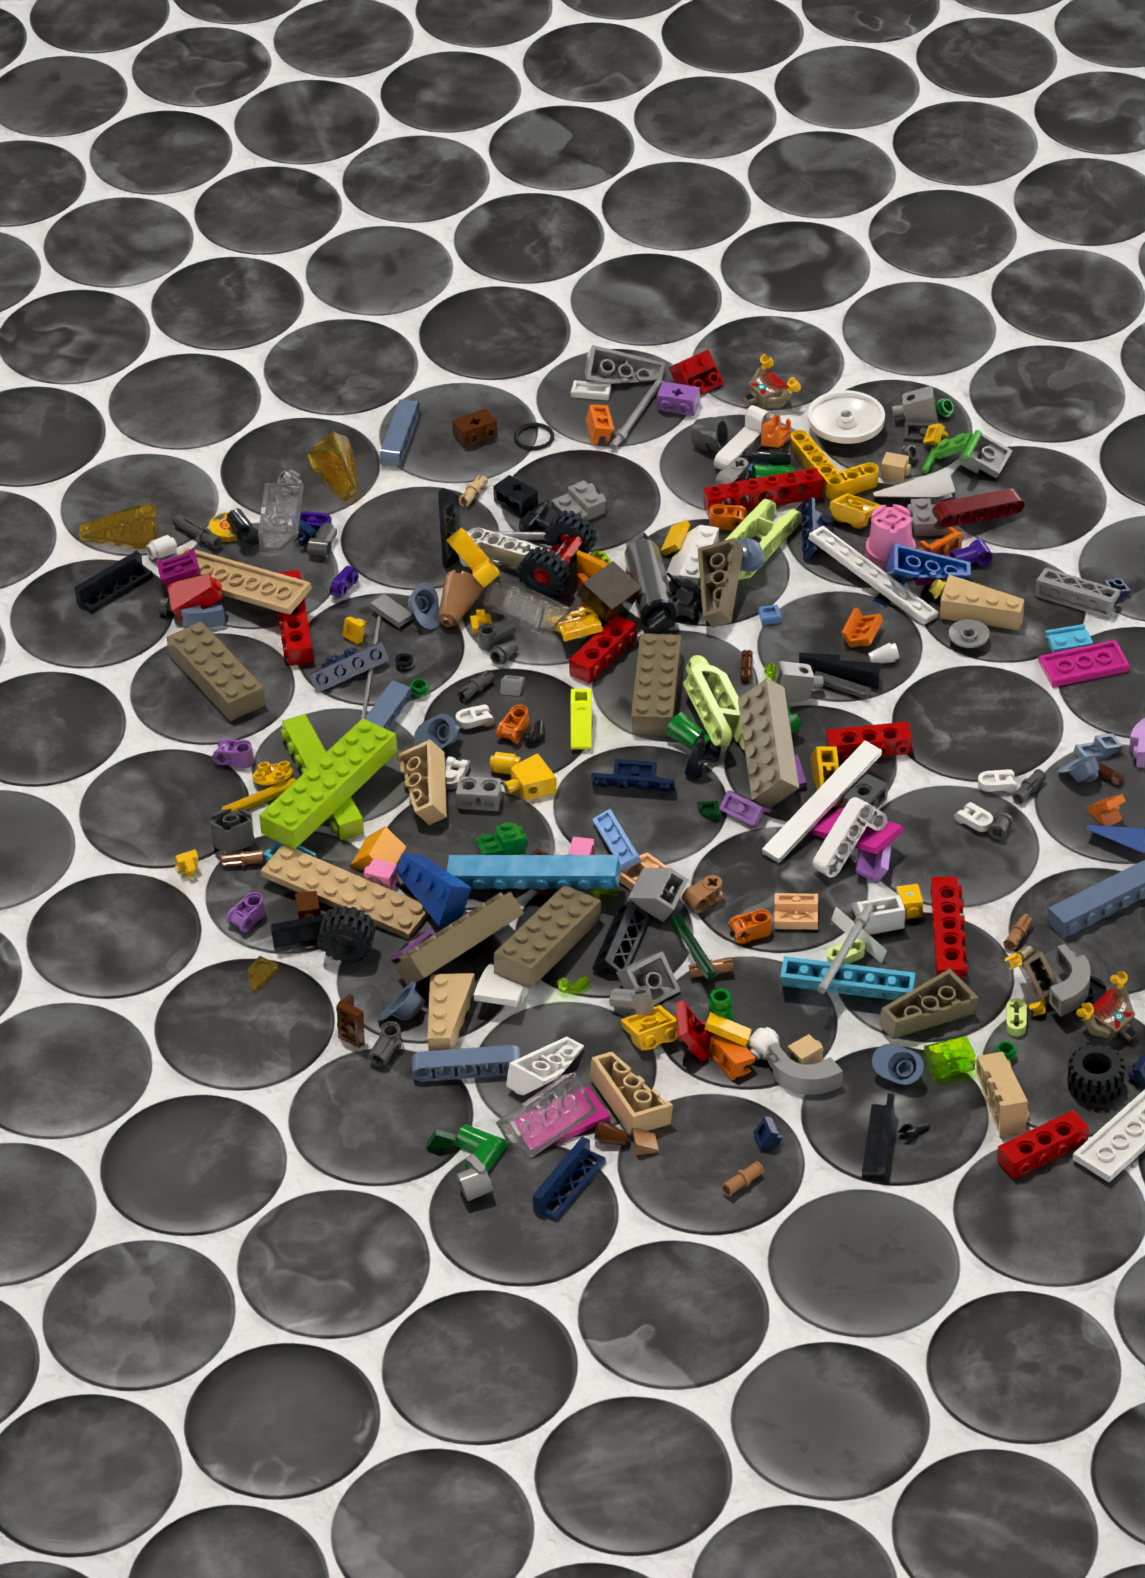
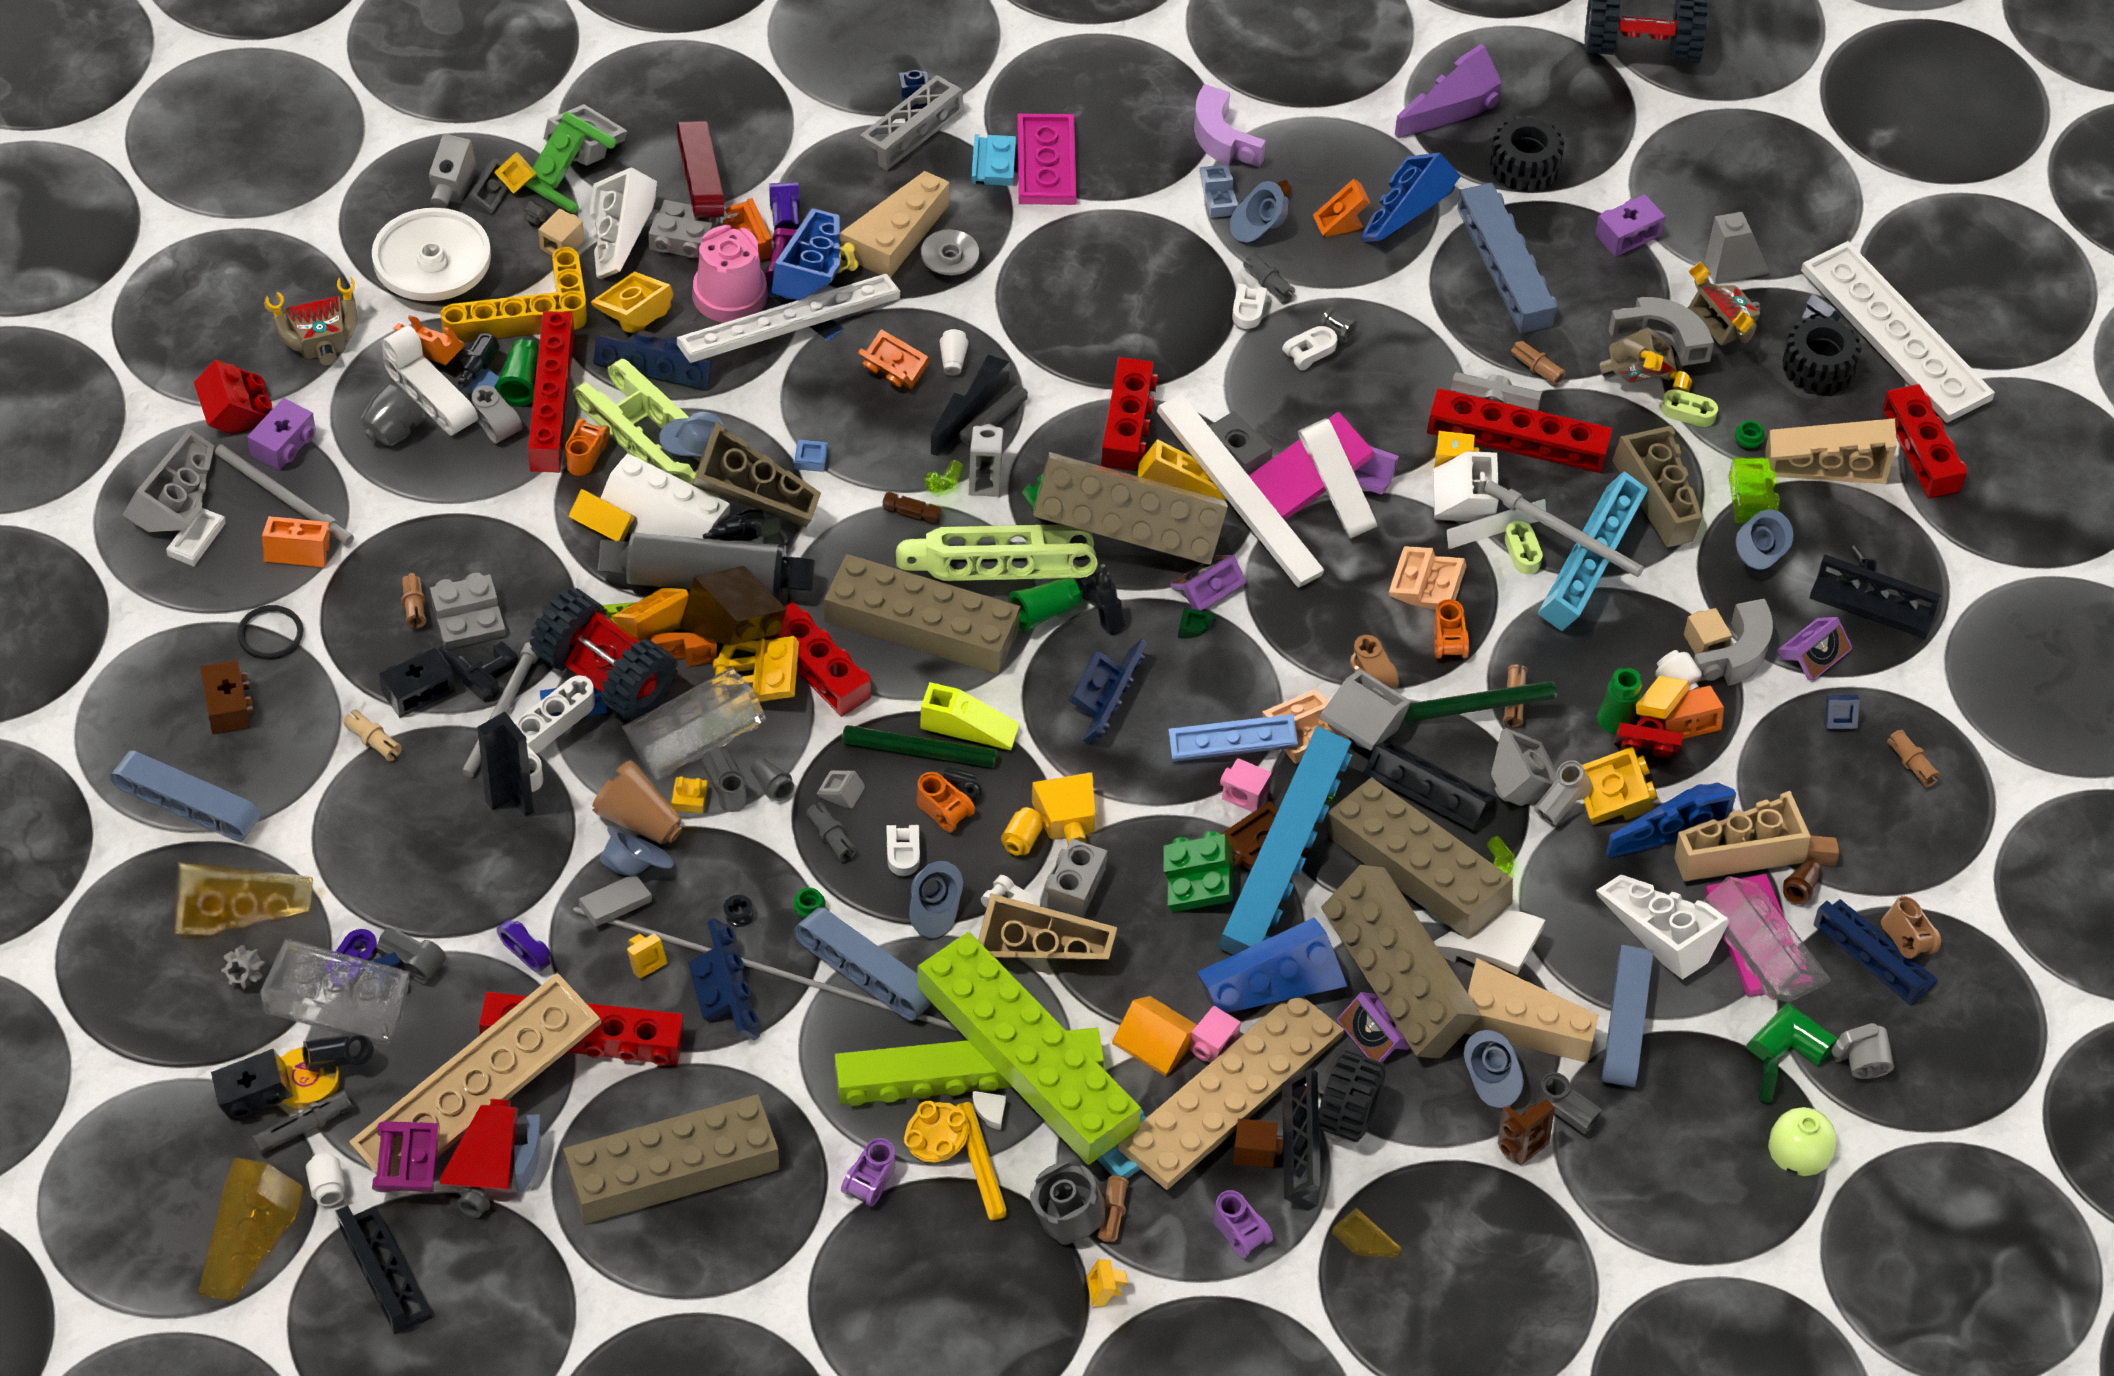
camera: 80 degrees left, 10 degrees up
yellow beam [447,527,500,588] -> none
none -> black brick [211,1049,293,1120]
none -> medium nougat axle [401,573,426,629]
none -> dark green axle [842,725,997,768]
none -> light grey piece [1451,372,1543,411]
none -> blue wedge [1606,782,1736,858]
none -> yellowish green cylinder [1768,1107,1837,1176]
none -> panel [1777,617,1852,680]
none -> medium nougat piece [1881,896,1941,958]

